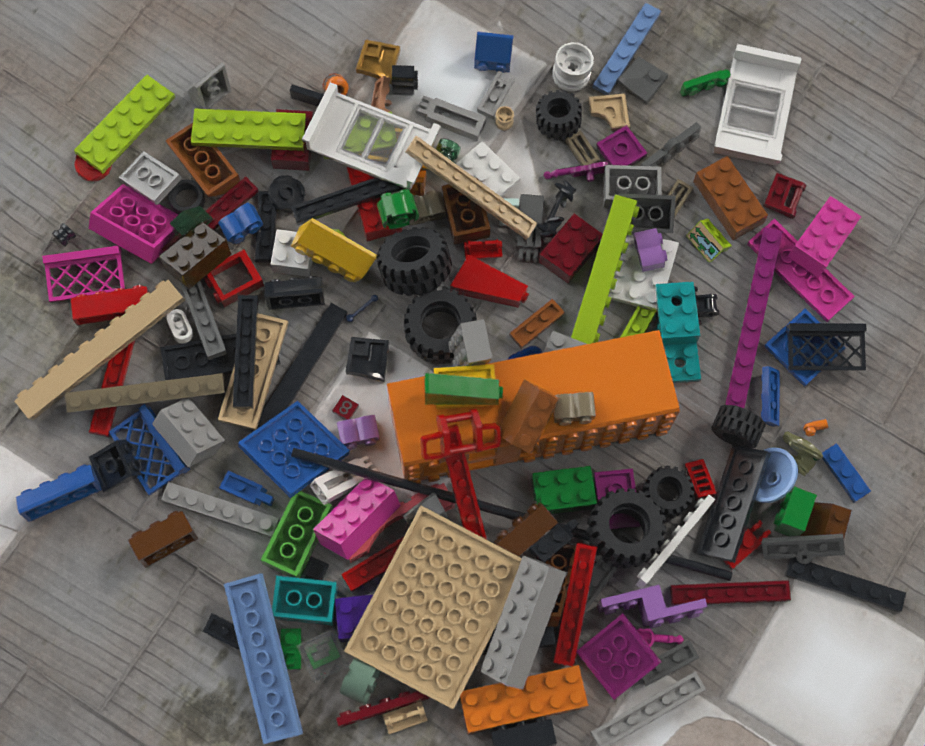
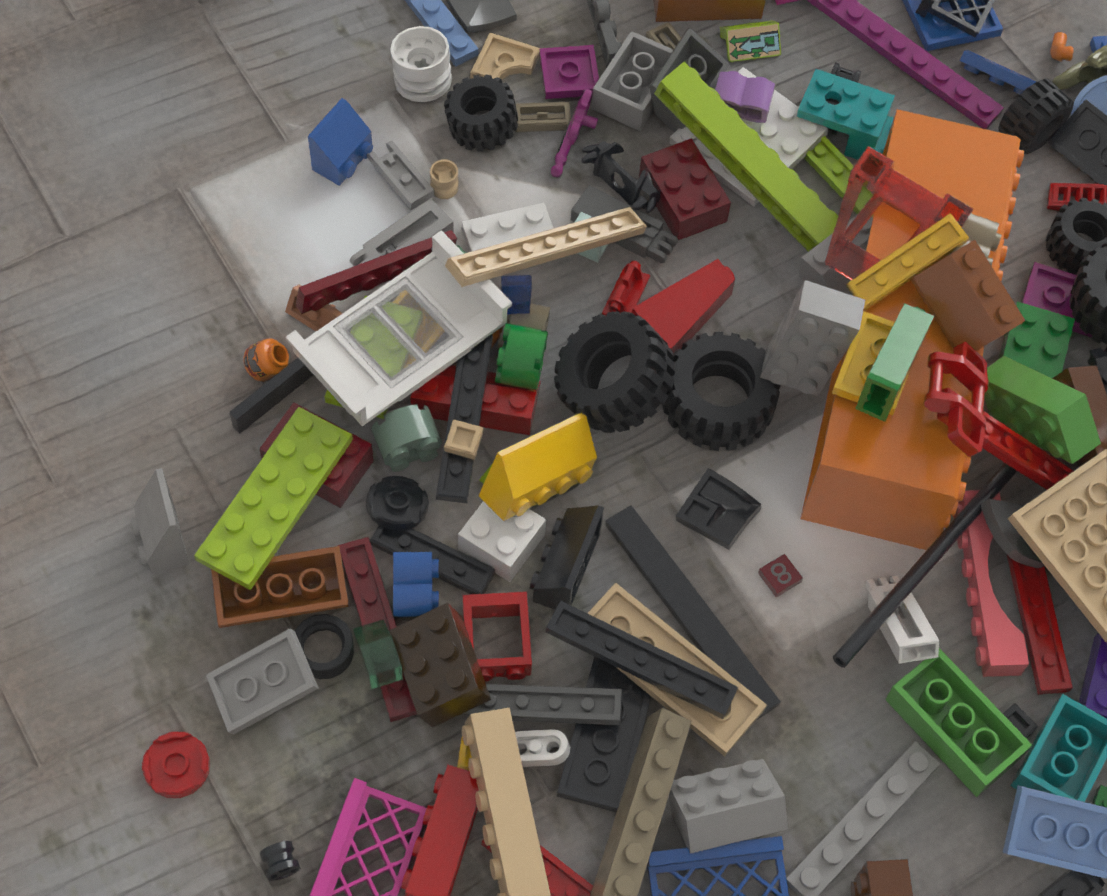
camera: 65 degrees left, 10 degrees down
lime plate [74,75,175,174] -> none
dark pink slope [88,184,185,264] -> none
blue hinge [219,471,275,506] -> none
blue plate [238,401,350,498] -> none
dark pink brick [313,478,401,560] -> none
medium lavender brick [337,415,380,450] -> none
dark blue hinge [346,295,378,322] -> none
pearl gold plate [356,39,401,85] -> none
black brick [392,65,418,95] -> none
reddish brown brick [441,178,491,245] -> none
dark orange plate [509,299,565,349] -> none
none -> dark red plate [296,230,457,314]
none -> sand green brick [371,405,442,472]
none -> tan tile [444,419,484,460]
none -> clear blue tile [500,275,532,314]
none -> clear red windscreen [825,146,974,280]
none -> yellow tile [846,213,969,311]
none -> bright green brick [984,356,1101,464]

